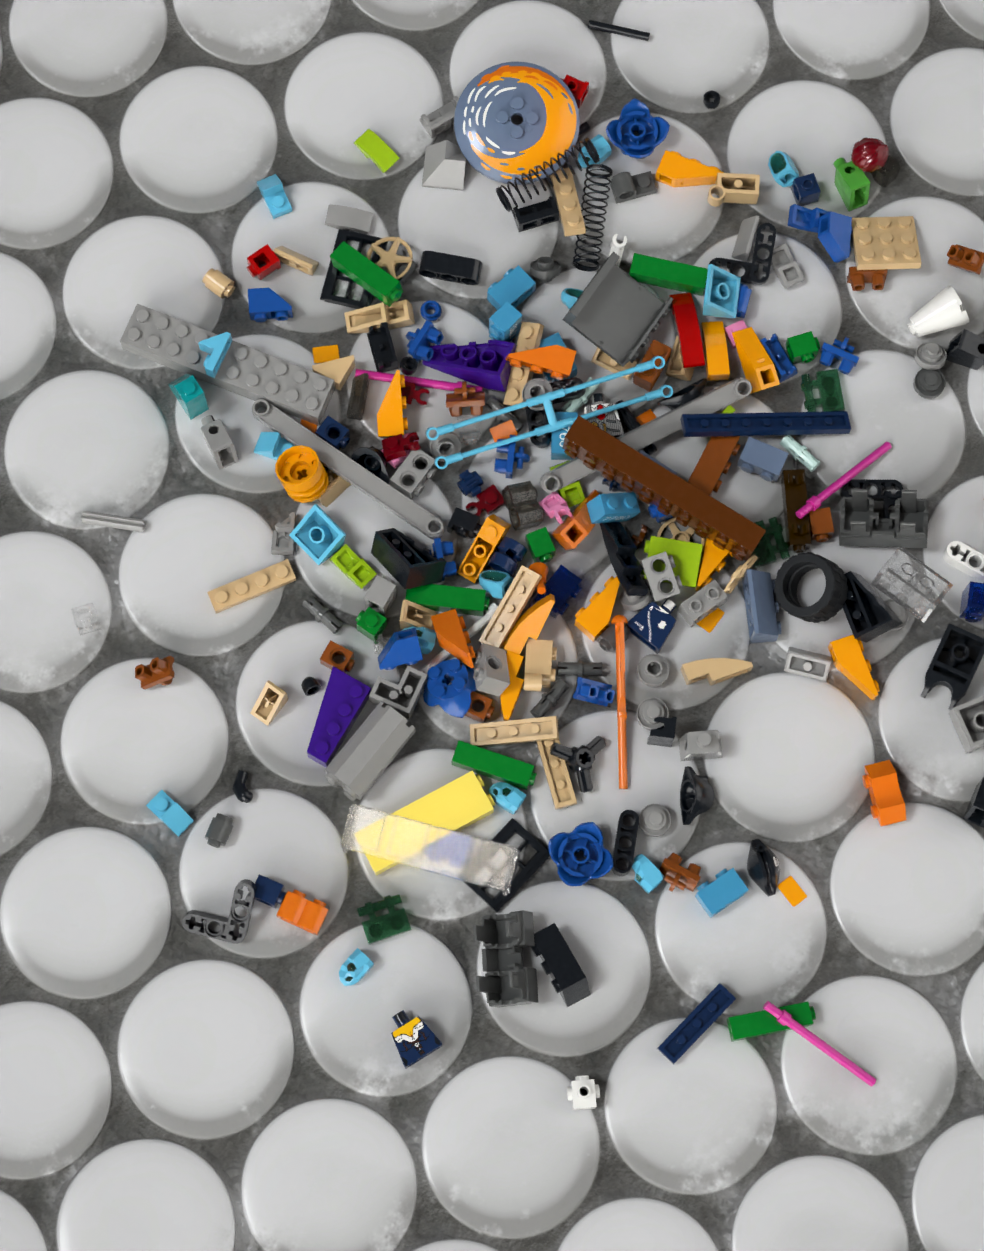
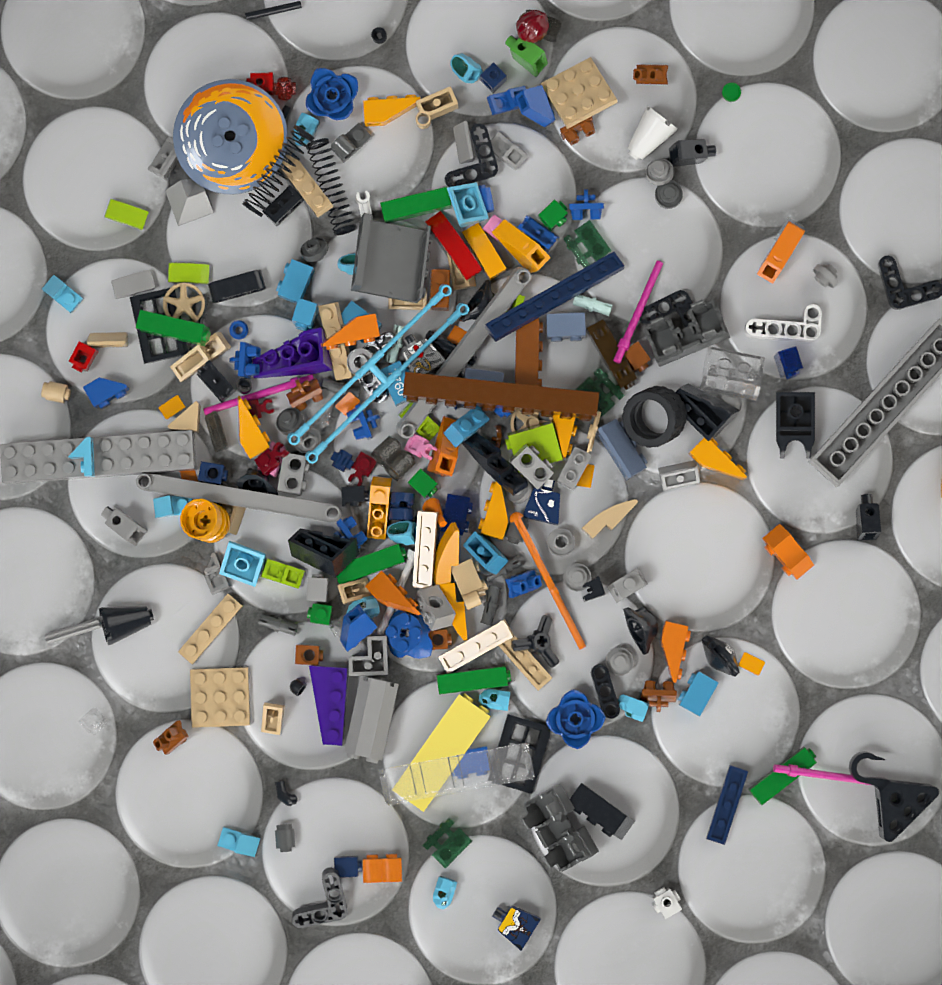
camera: 20 degrees left, 10 degrees up
teal slope [168,374,209,420] -> none
none -> black cone [99,606,154,645]
none -> lime slope [168,263,209,285]
none -> tan plate [190,667,250,727]
none -> clear red gear [273,77,296,100]
none -> dark grey plate [276,408,304,436]
none -> dark azure brick [463,531,509,575]
none -> orange slope [660,621,691,683]
none -> black piece [849,751,939,842]

